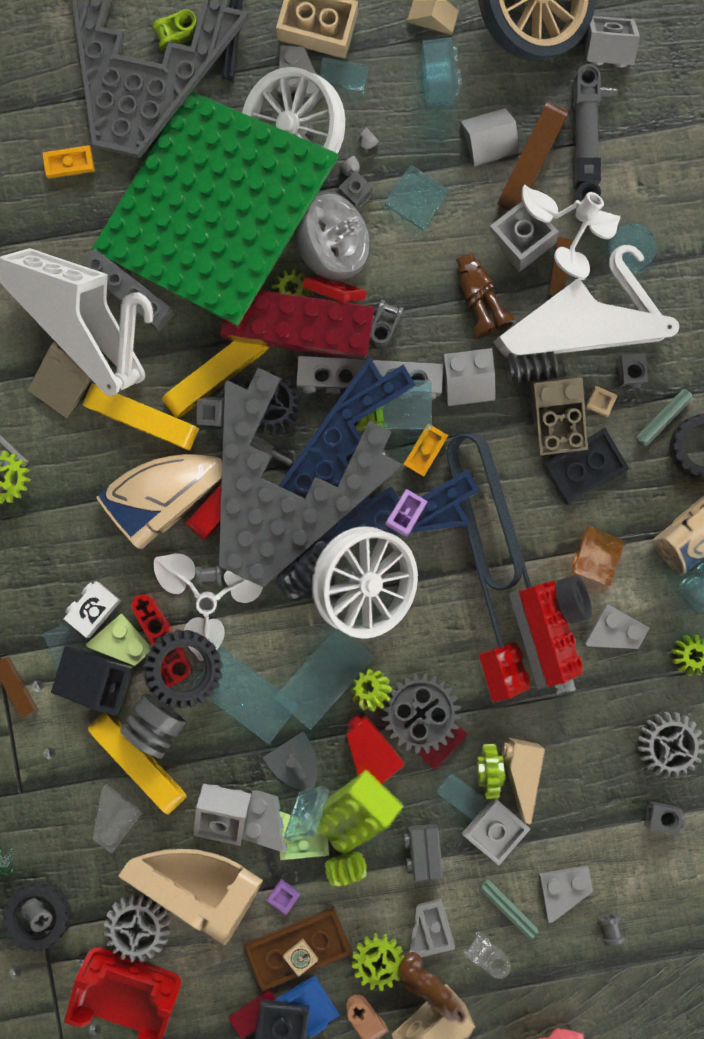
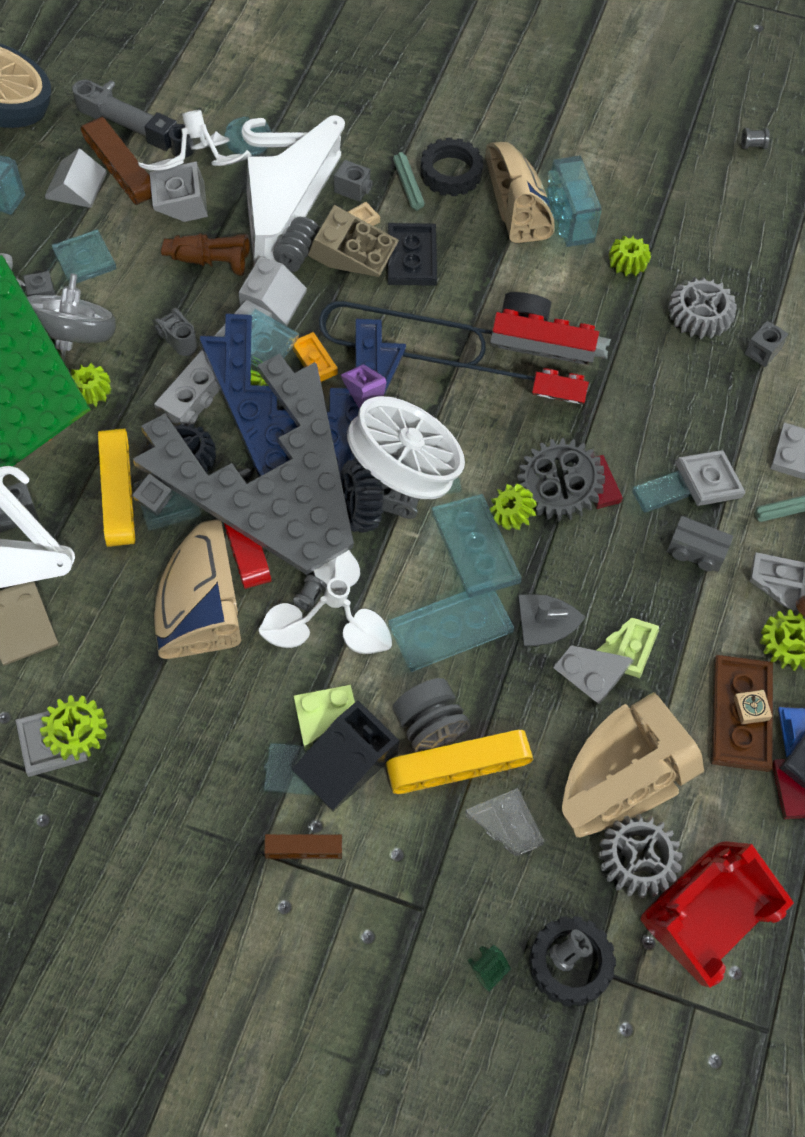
camera: 60 degrees left, 25 degrees down
white brick [64,581,121,638] -> none
yellow beam [82,383,199,451] -> none
red beam [132,595,193,690] -> none
black tyre [143,630,223,709] -> none
light grey slope [193,784,251,846] -> none
dark red brick [221,290,374,360] -> none
medium lavender tile [266,879,301,915] -> none
clear light blue tile [283,786,329,841] -> none
red tile [302,276,367,303] -> none
lime brick [309,771,403,855] -> none
lime gear [325,852,367,887] -> none
red slope [347,714,405,785] -> none
lime gear [477,744,505,799] -> none
tan slope [502,737,545,824] -> none
reddish brown piece [547,237,572,298] -> none
clear orange hinge [571,526,625,586] -> none
light grey wing [584,604,650,649] -> none
light grey slope [585,16,640,67] -> none

